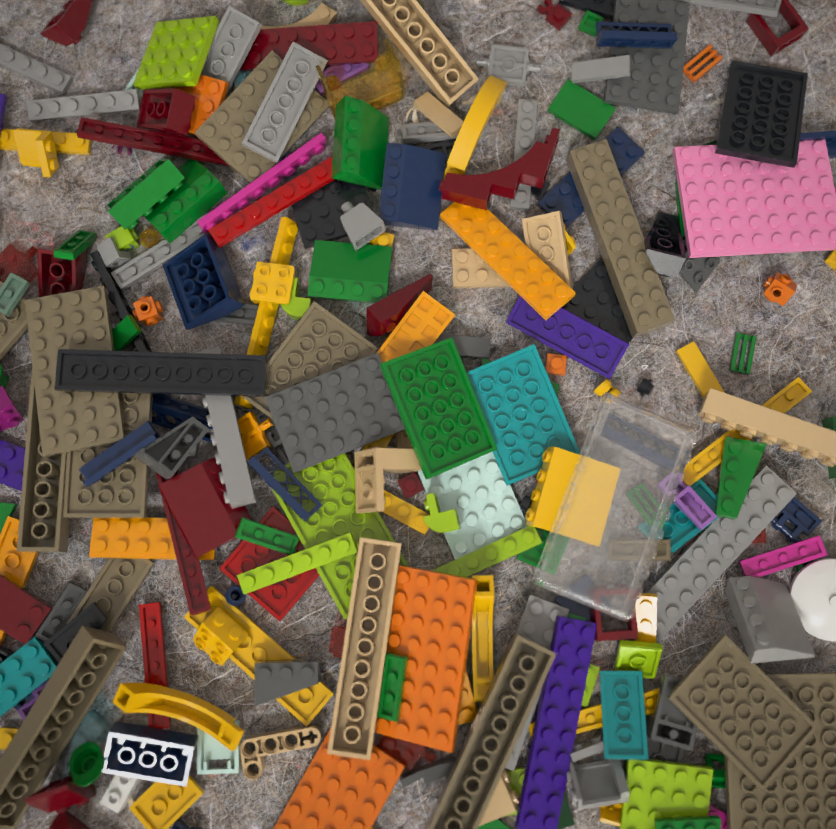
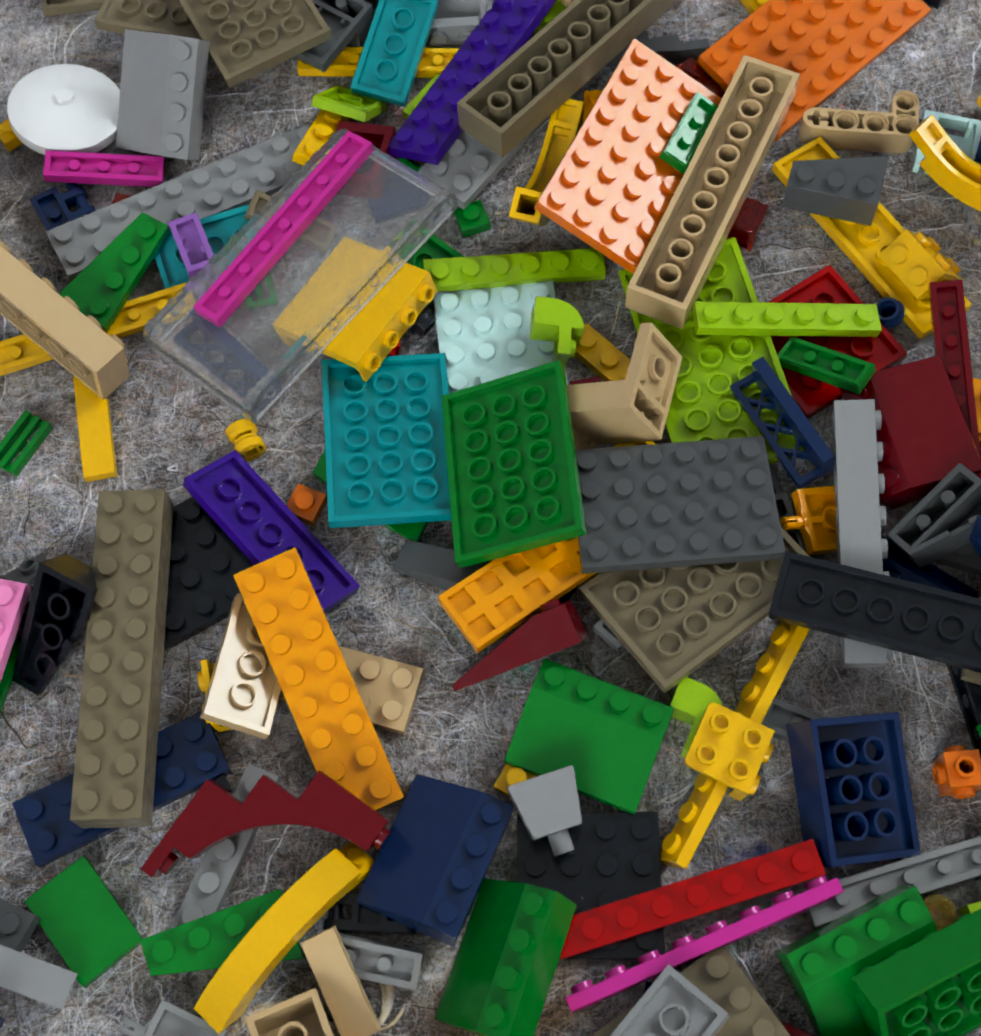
camera: 160 degrees left, 15 degrees down
black plate [637,378,655,397] -> none
none -> green wing [140,888,304,976]
none -> dark pink plate [193,130,374,328]
none -> green plate [453,199,491,238]

